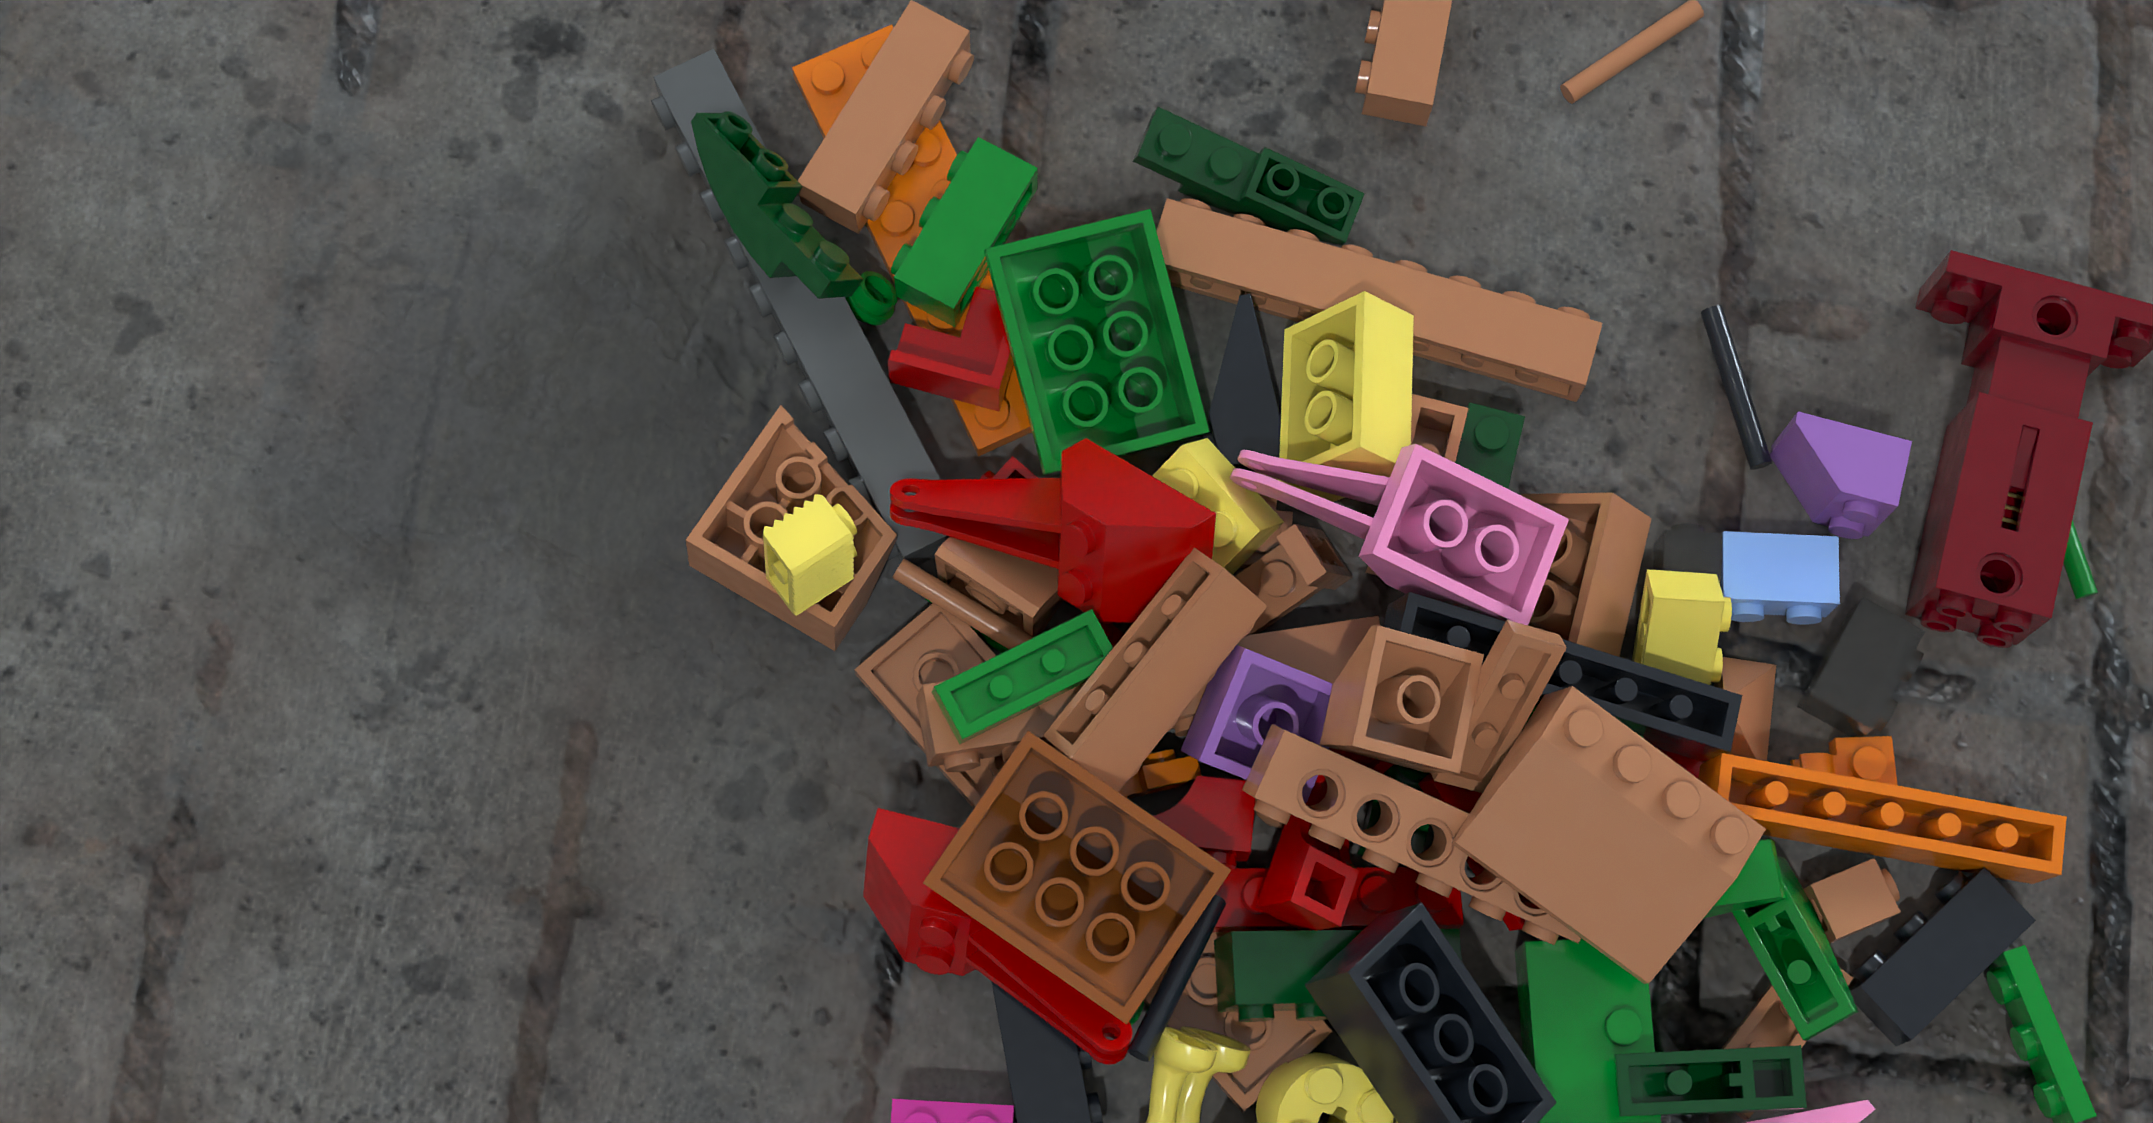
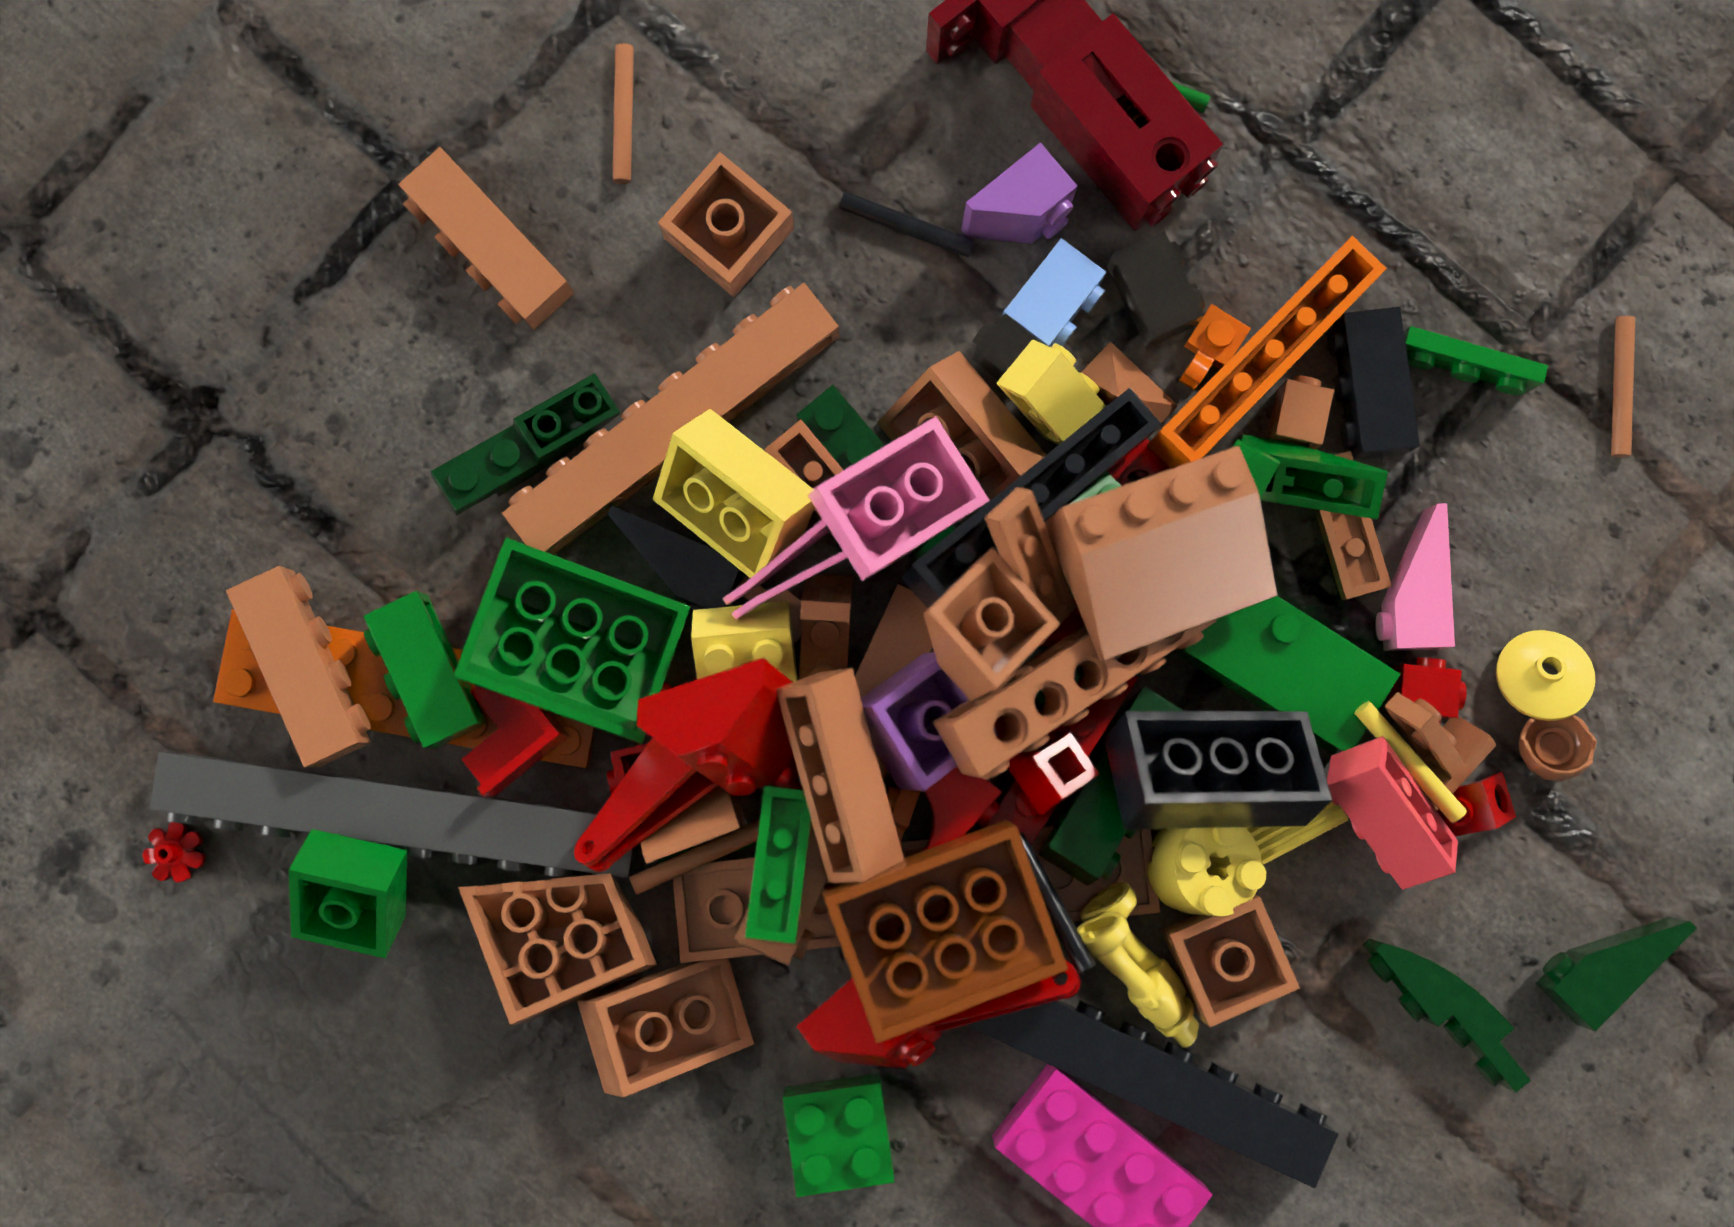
camera: 50 degrees left, 10 degrees up
dark green slope [691,111,863,299] -> none
light yellow brick [763,494,857,616] -> none
green plate [845,271,897,325] -> none
dark green slope [1614,1045,1807,1117] -> none
none -> red plant [142,822,206,882]
none -> green brick [289,829,407,959]
none -> nougat slope [577,958,754,1097]
none -> nougat brick [658,152,795,298]
none -> green brick [782,1073,895,1197]

